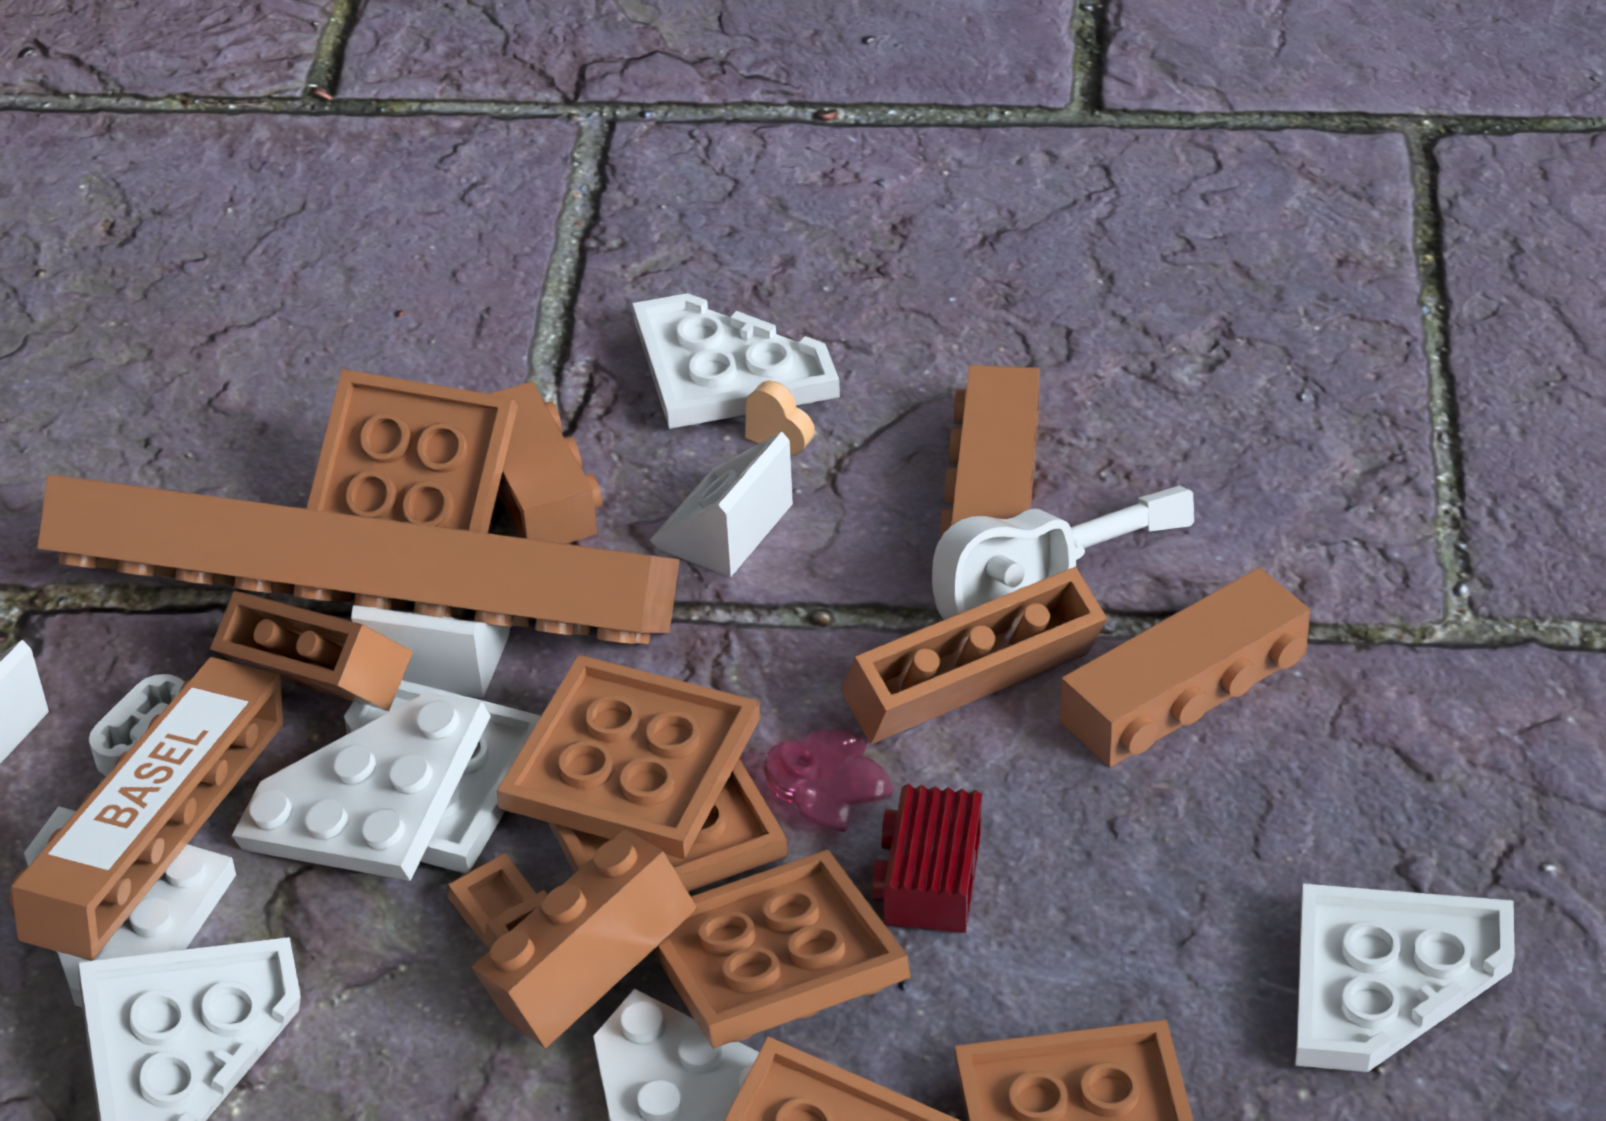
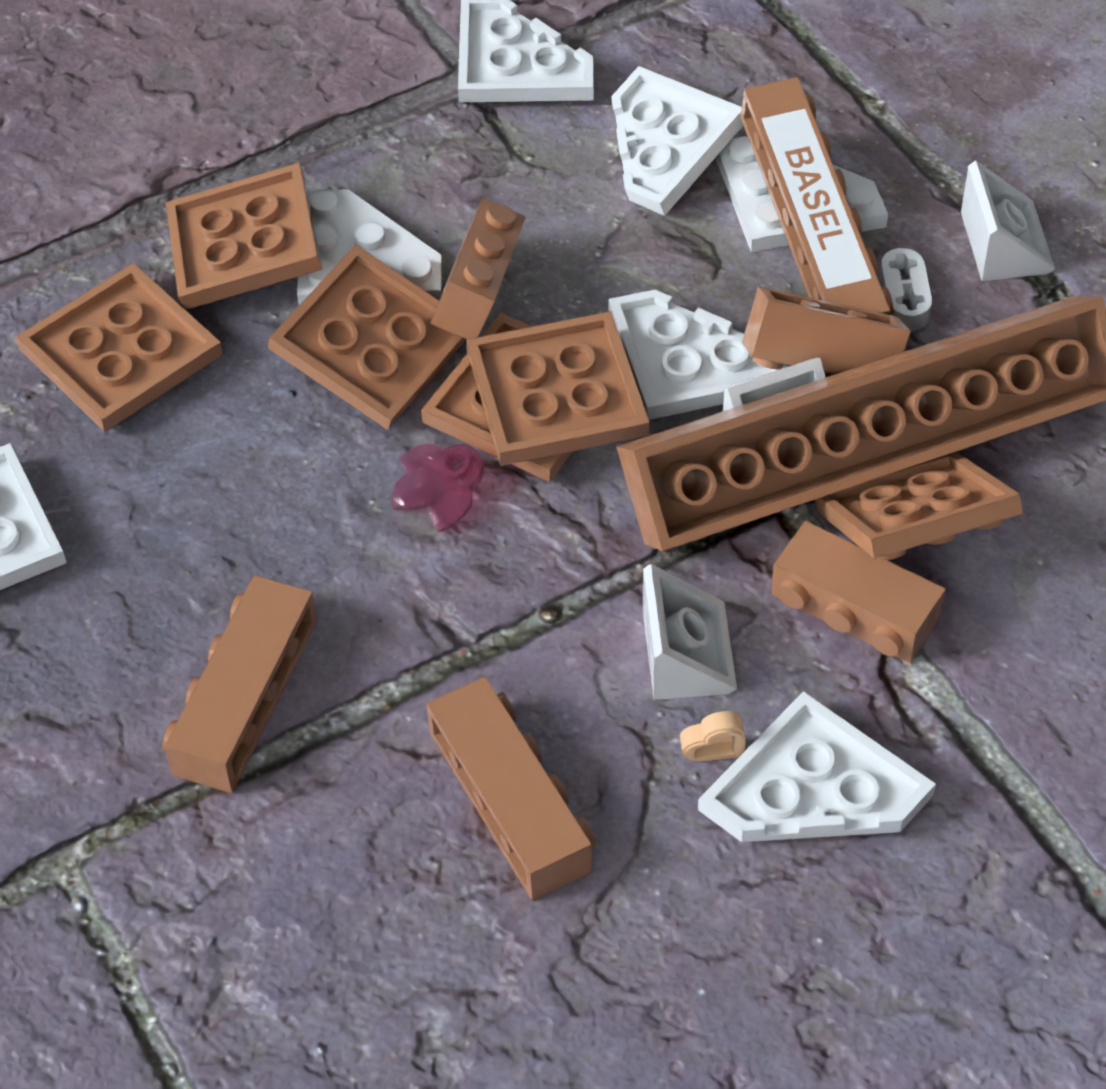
camera: 145 degrees right, 10 degrees up
white plate [232,692,491,881] -> none
nougat slope [448,853,548,949] -> none
nougat brick [841,566,1107,744] -> none
dark red brick [872,783,982,933] -> none
white piece [932,486,1194,620] -> none

